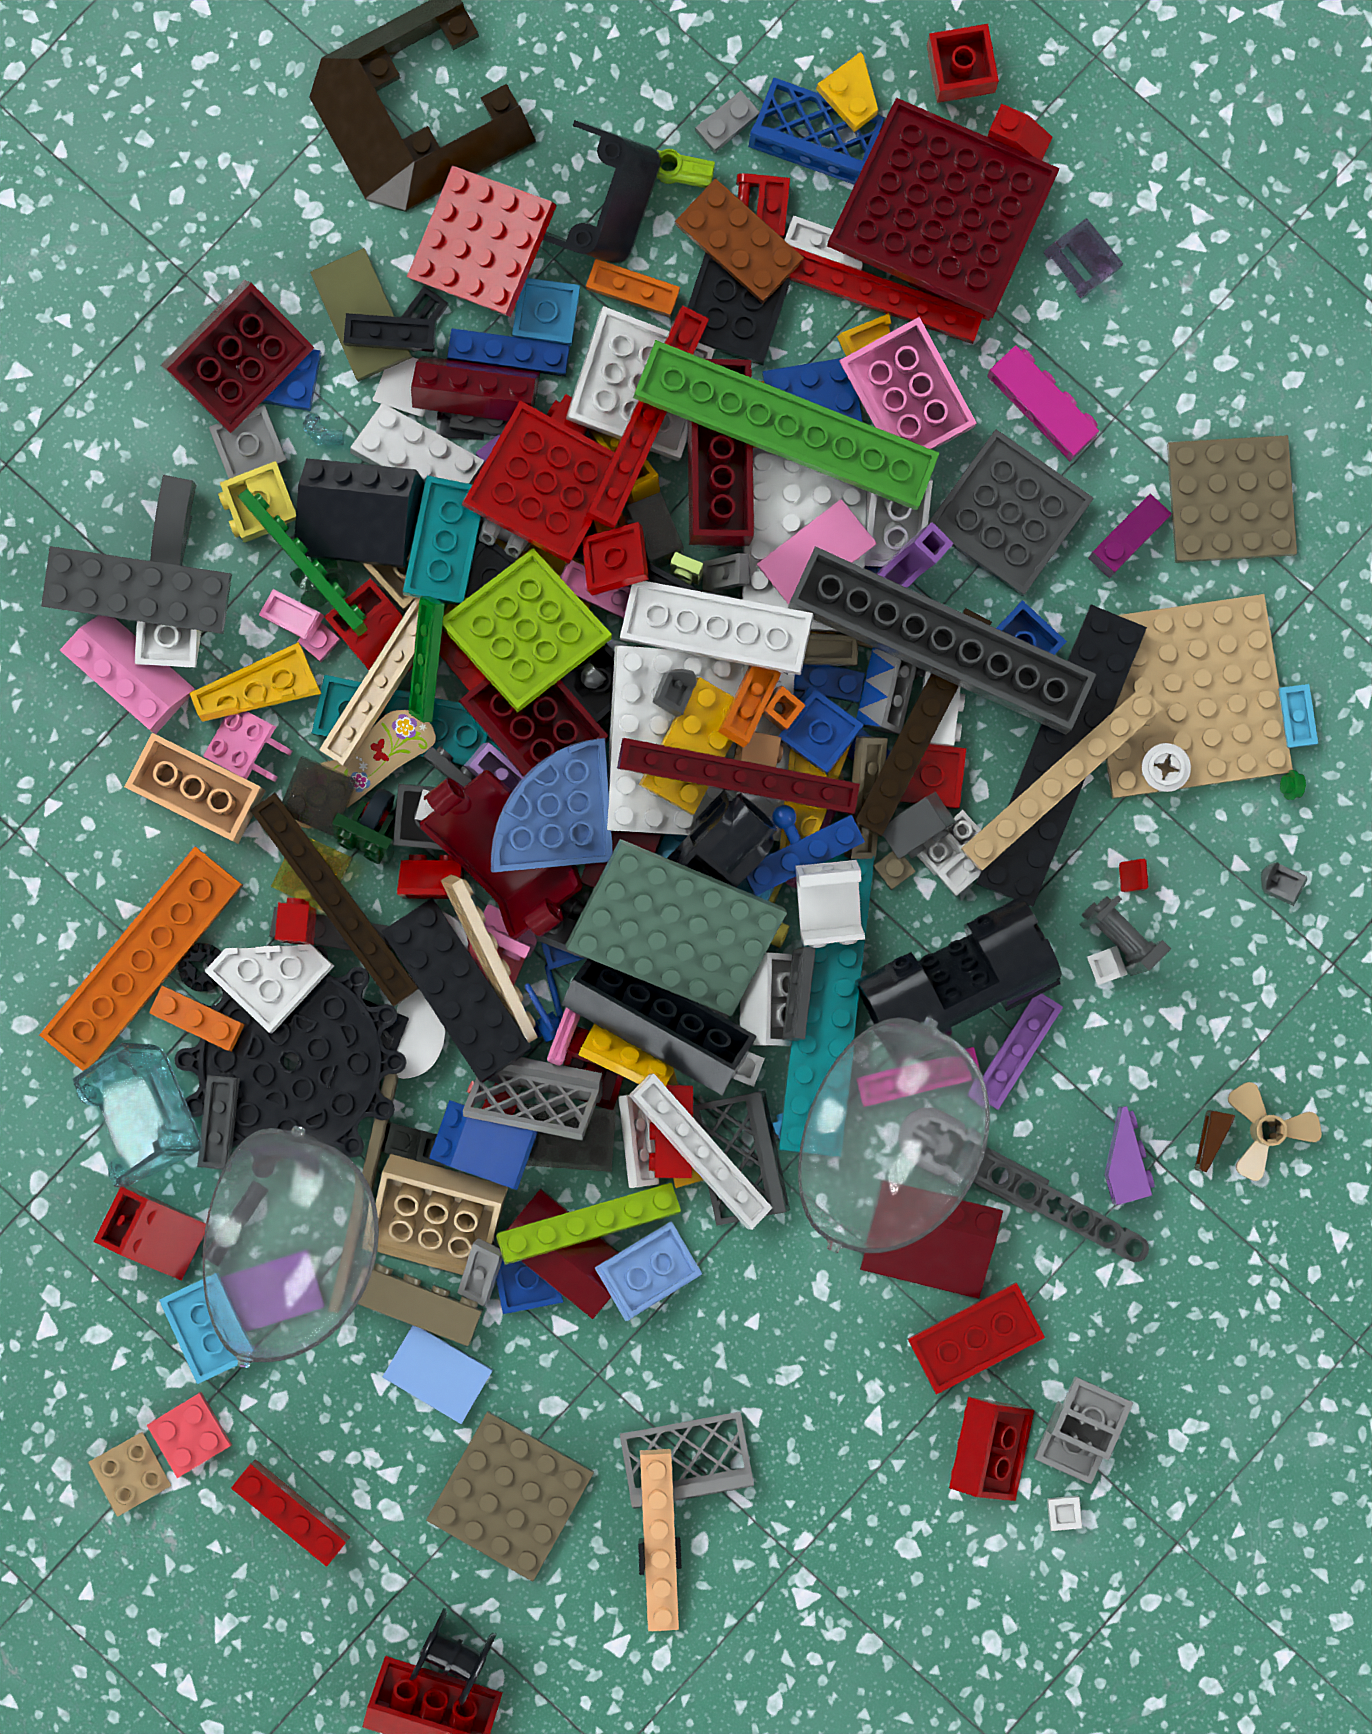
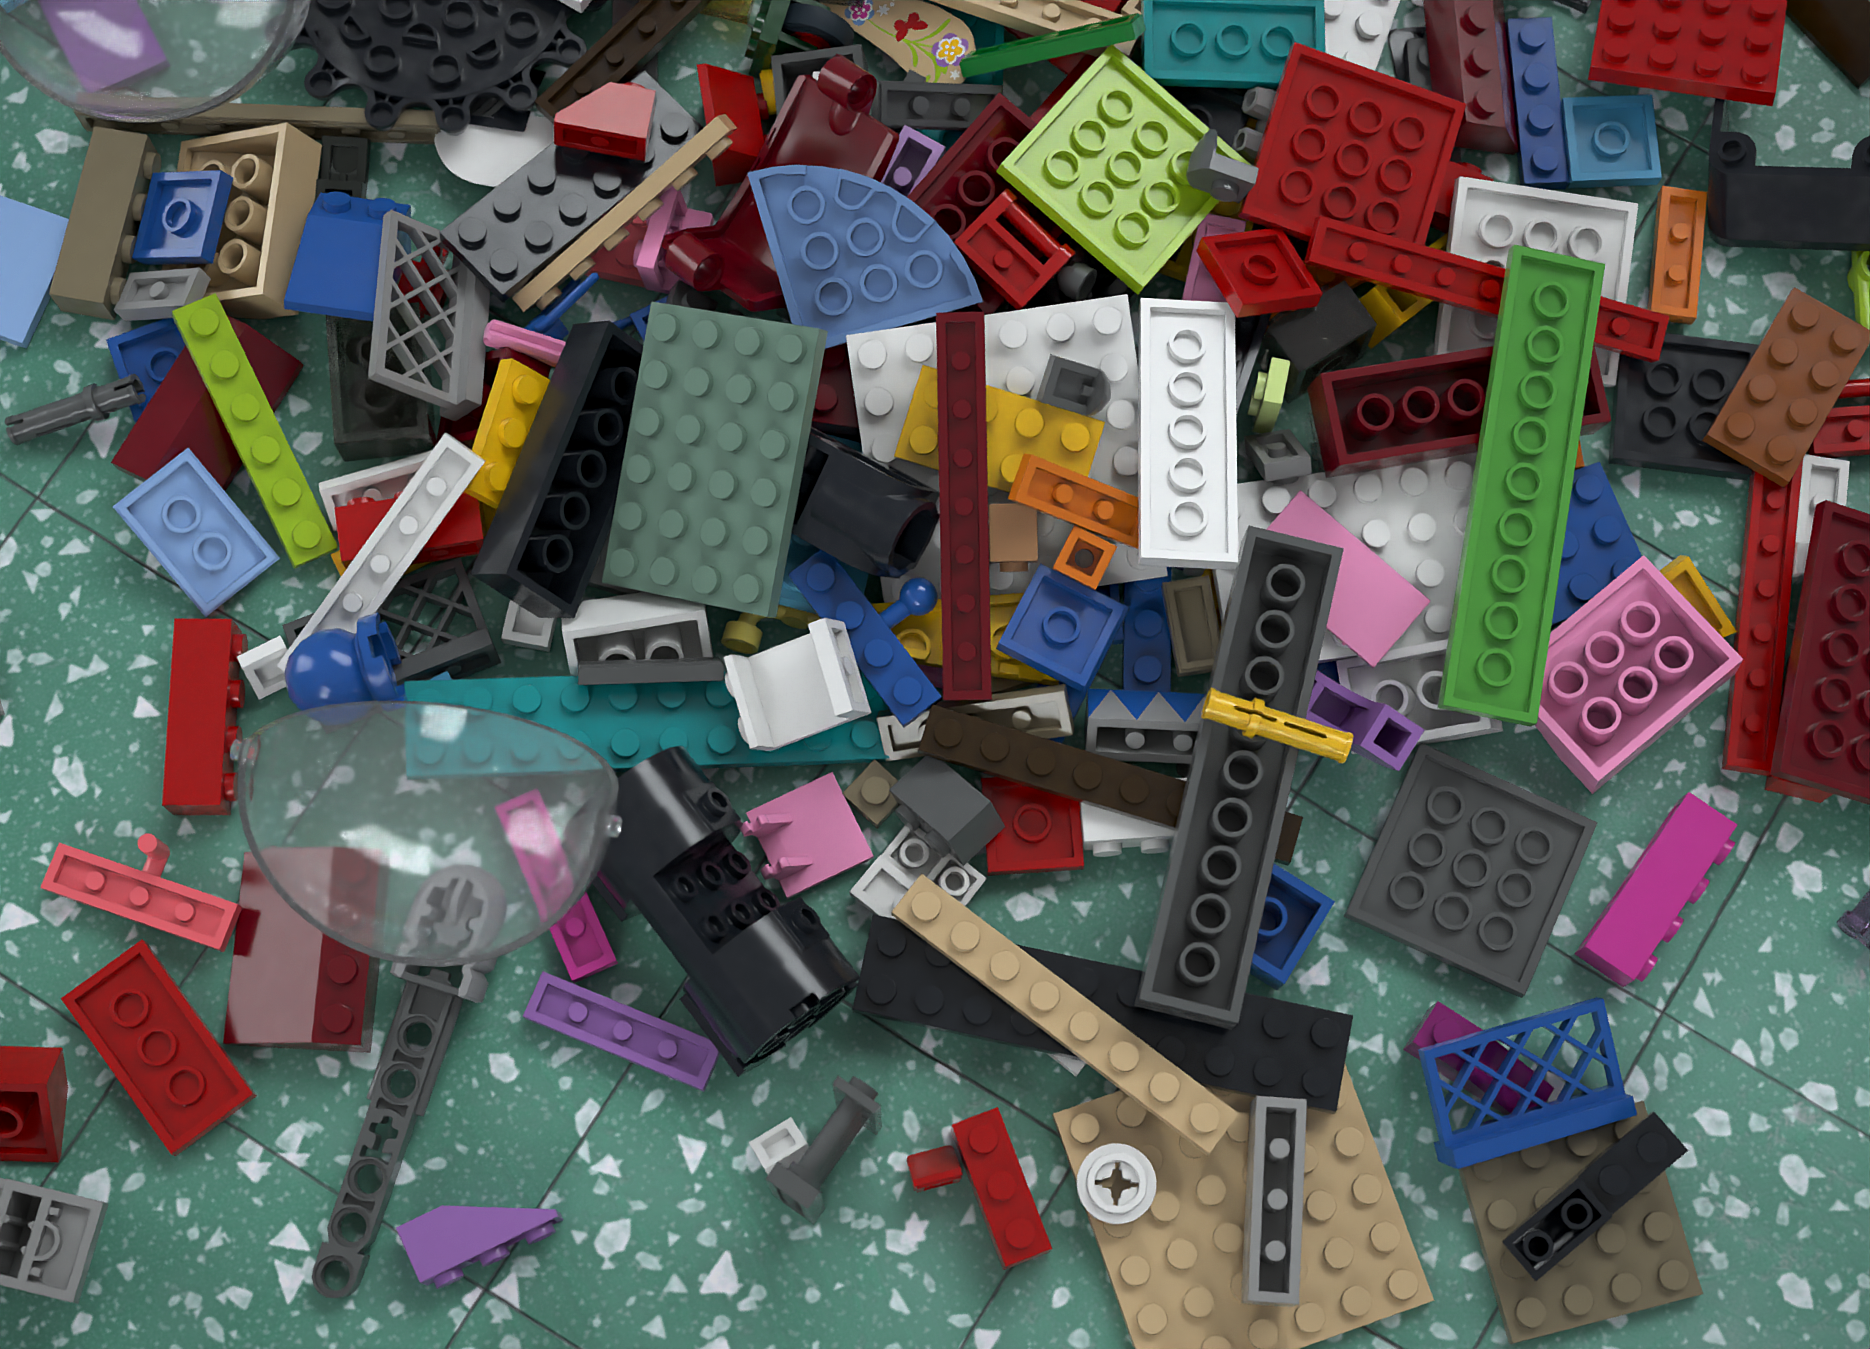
camera: 75 degrees right, 10 degrees down
none -> dark grey pin [5,374,146,445]
none -> coral plate [40,834,242,952]
none -> blue plate [132,170,233,265]
none -> red brick [162,618,248,815]
none -> white plate [237,636,288,700]
none -> blue tile [284,613,408,724]
none -> slope [554,82,656,161]
none -> bright pink plate [740,772,874,899]
none -> yellow tile [759,69,777,116]
none -> dark grey tile [871,80,1003,131]
none -> red brick [950,1107,1052,1270]
none -> red plate [953,188,1076,310]
none -> dark grey plate [1186,129,1259,203]
none -> yellow pin [1201,688,1353,764]
none -> light grey brick [1241,1096,1307,1307]
none -> blue fence [1418,997,1637,1169]
none -> black slope [1502,1111,1689,1281]

